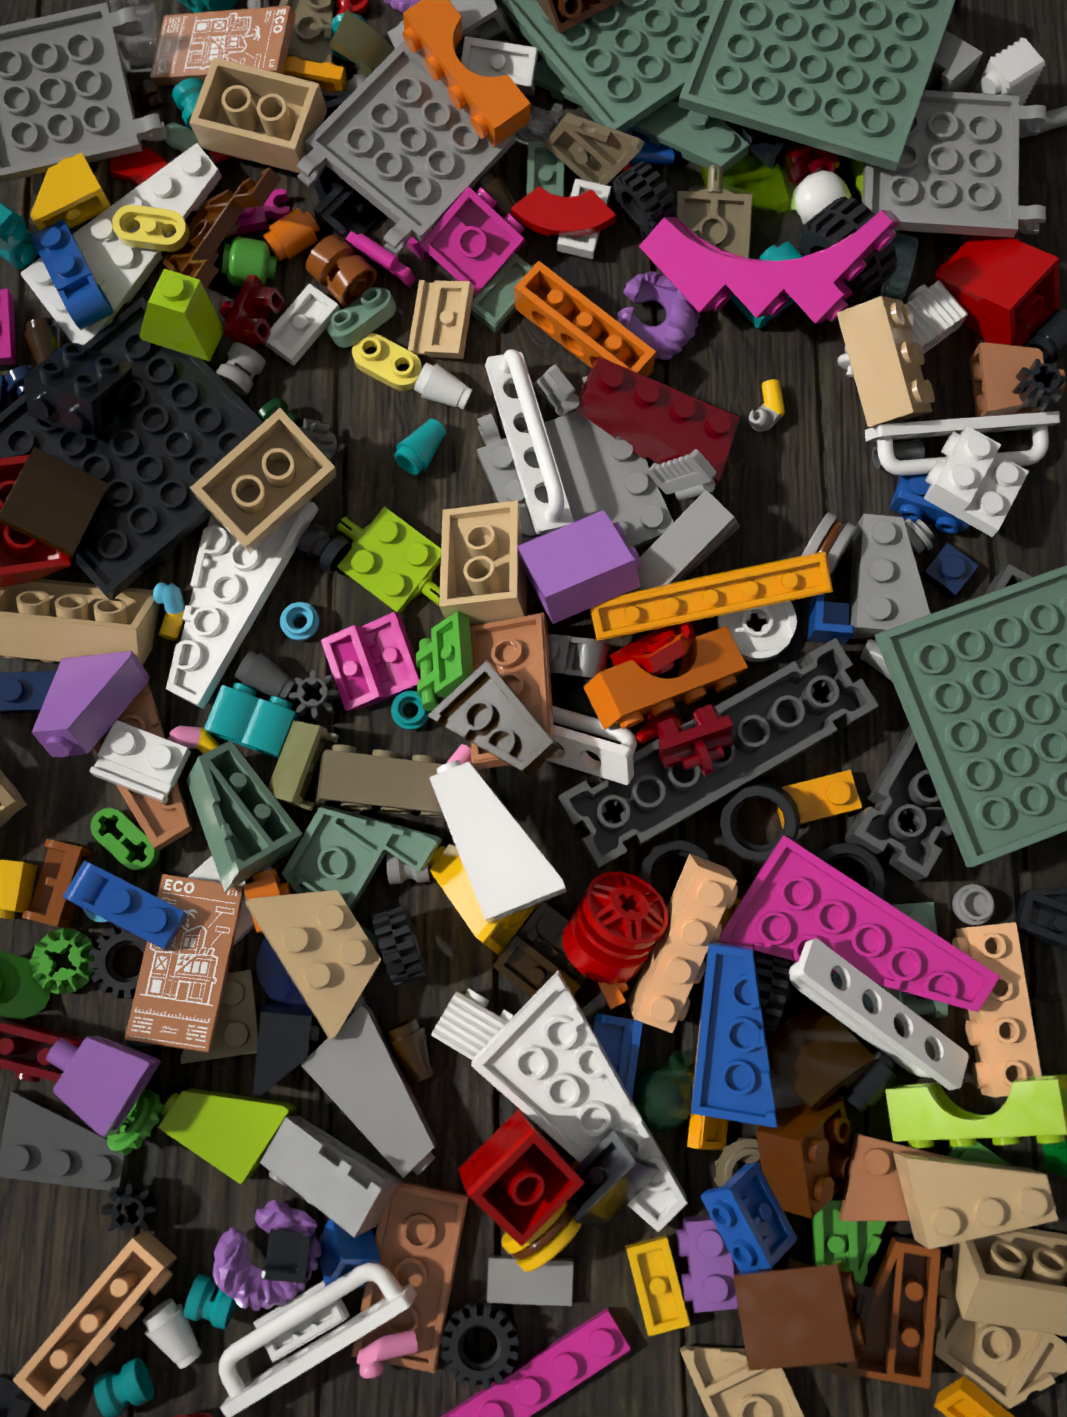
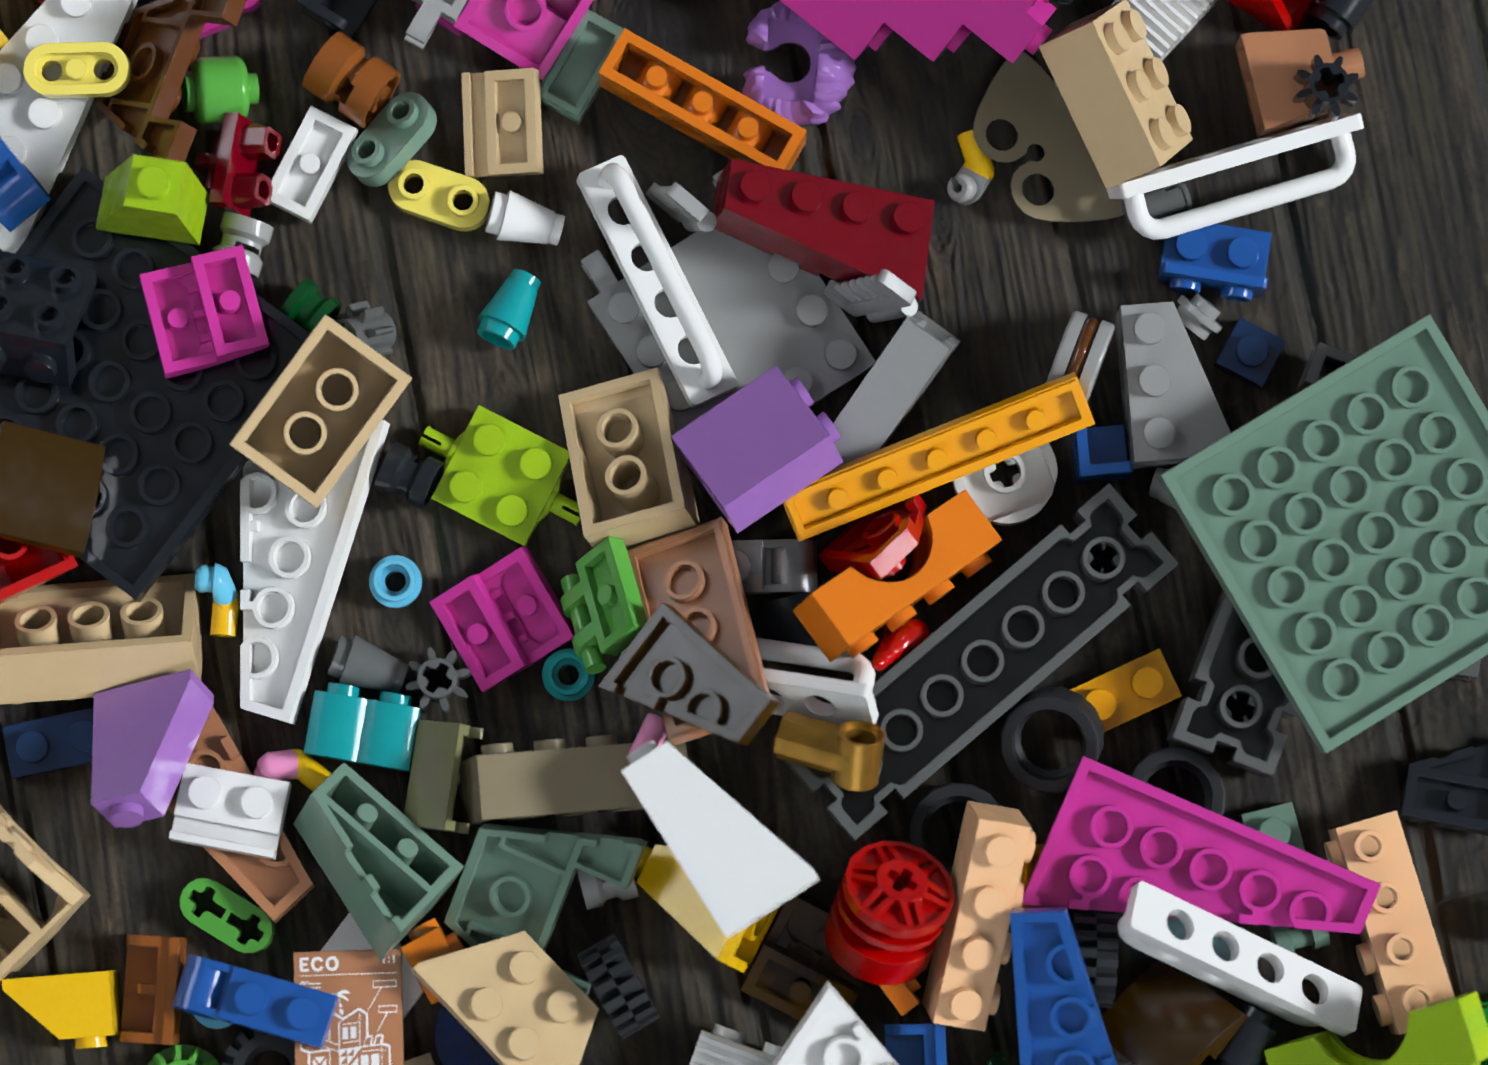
camera: 15 degrees left, 5 degrees up
orange brick [262,208,320,262] -> none
dark pink piece [345,231,415,288] -> none
dark red hips [657,704,733,776] -> none
white plate [923,425,1029,537] -> none
light grey plate [952,884,995,925] -> none
none -> dark pink slope [139,245,269,379]
none -> pearl gold piece [773,710,886,792]
none -> dark tan piece [973,52,1124,222]

